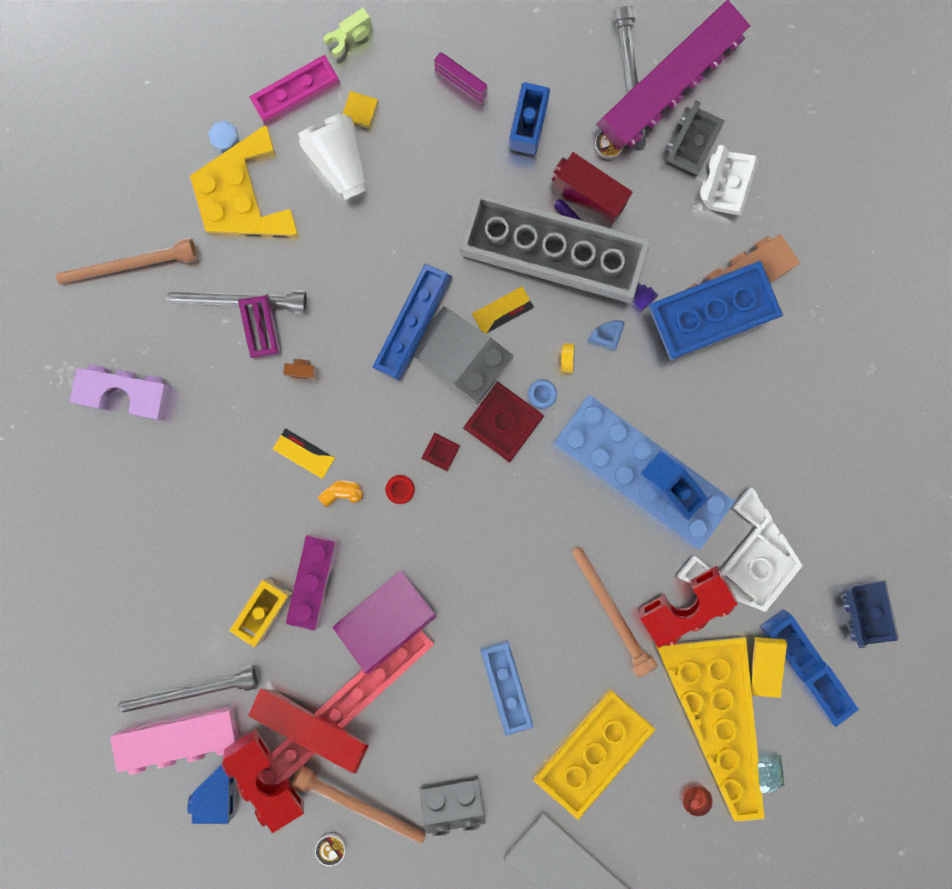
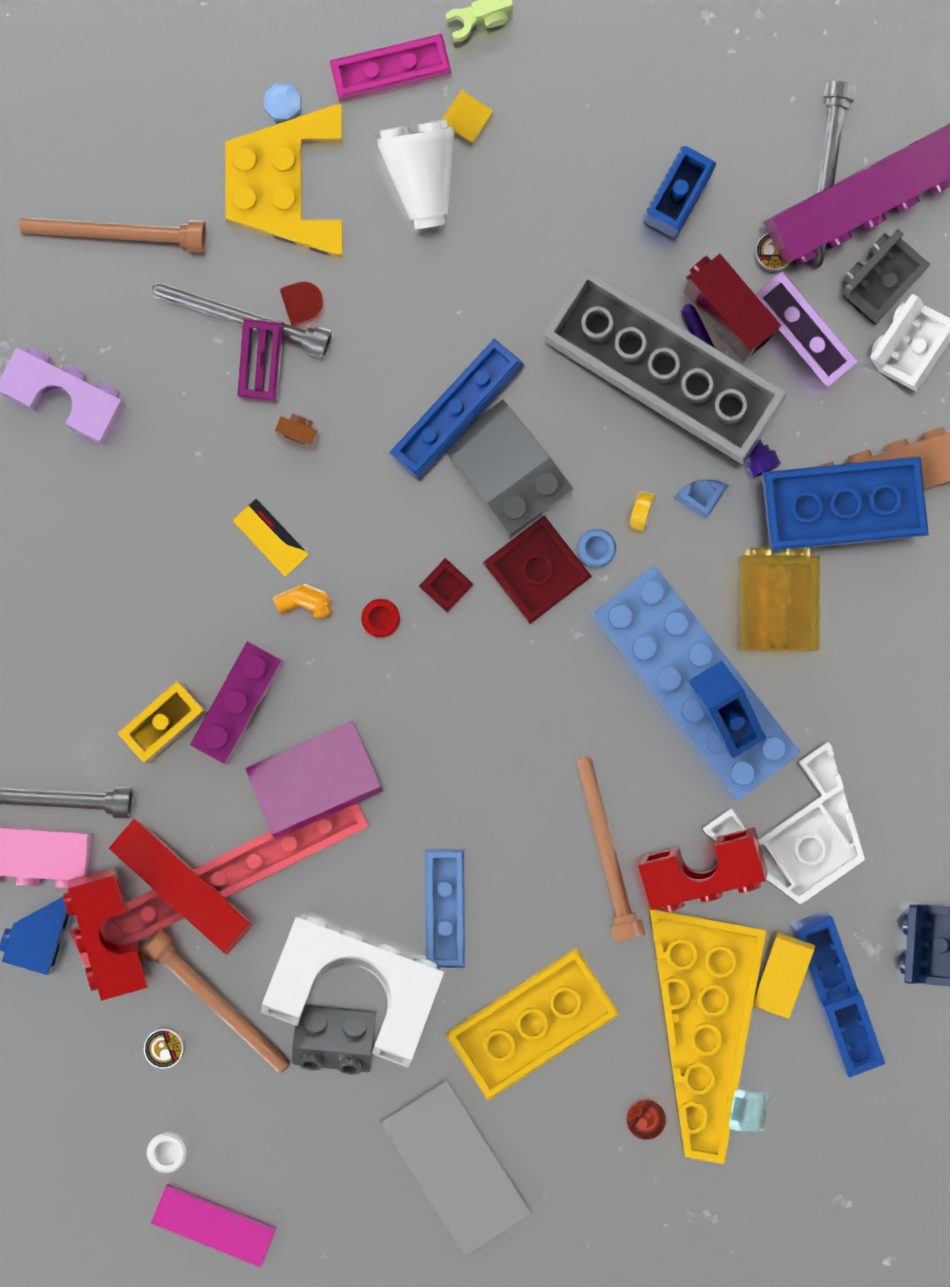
camera: 15 degrees right, 0 degrees up
magenta tile [434,52,488,104] -> none
yellow sticker [471,286,534,334] -> none
none -> white arch [260,916,444,1068]
none -> clear red tile [279,282,324,327]
none -> clear yellow brick [737,548,820,652]
none -> lavender brick [755,272,858,388]

